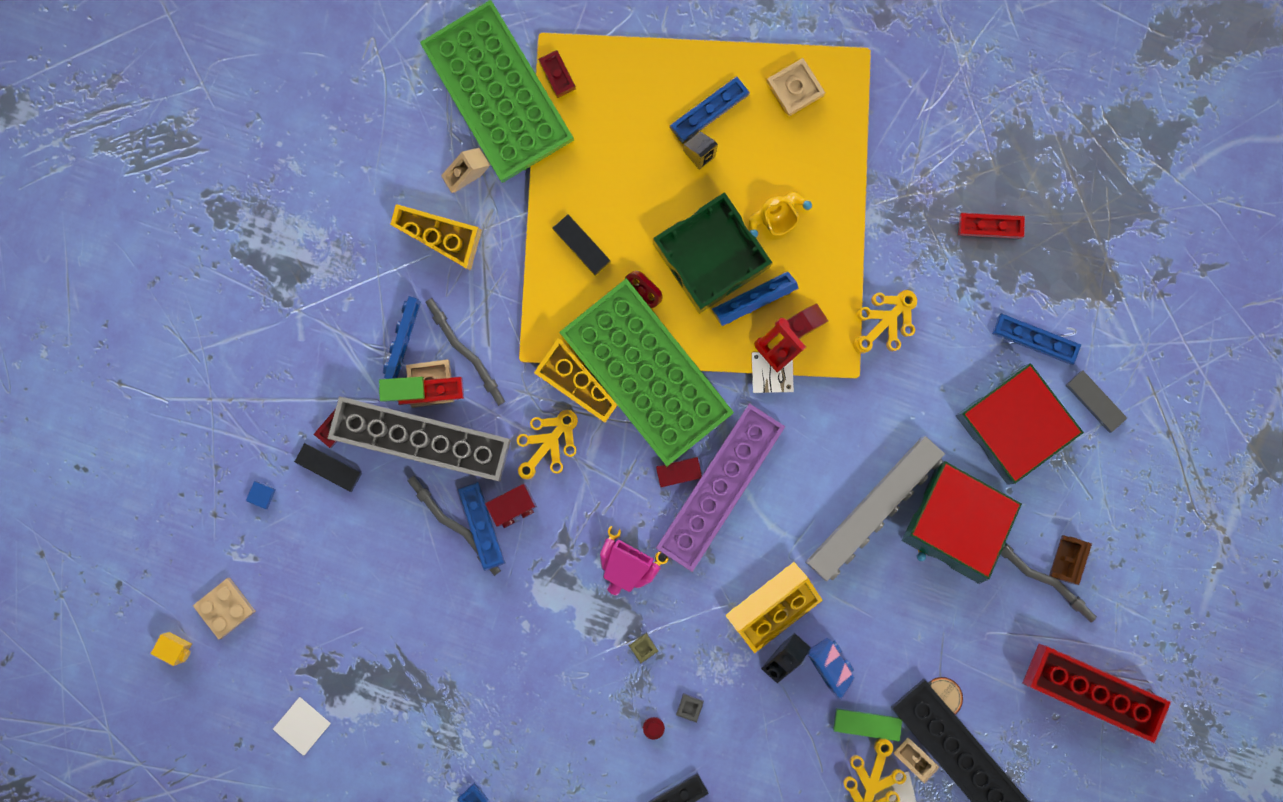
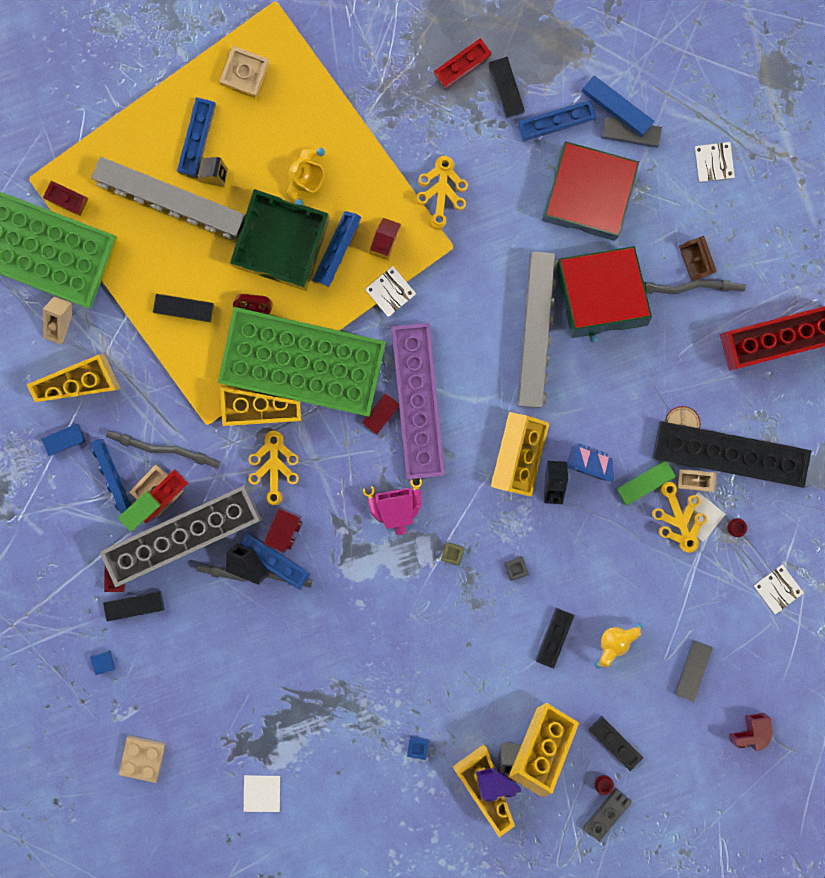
camera: 45 degrees left, 5 degrees up
yellow brick [150,632,192,666] -> none
dark red plate [643,717,665,740] -> none
red plate [754,318,807,373] -> none
none -> blue tile [41,424,86,456]
none -> light grey brick [91,157,245,241]
none -> black slope [226,543,269,585]
none -> black tile [489,56,525,119]
none -> blue tile [581,75,654,137]
none -> white sticker [695,142,735,182]

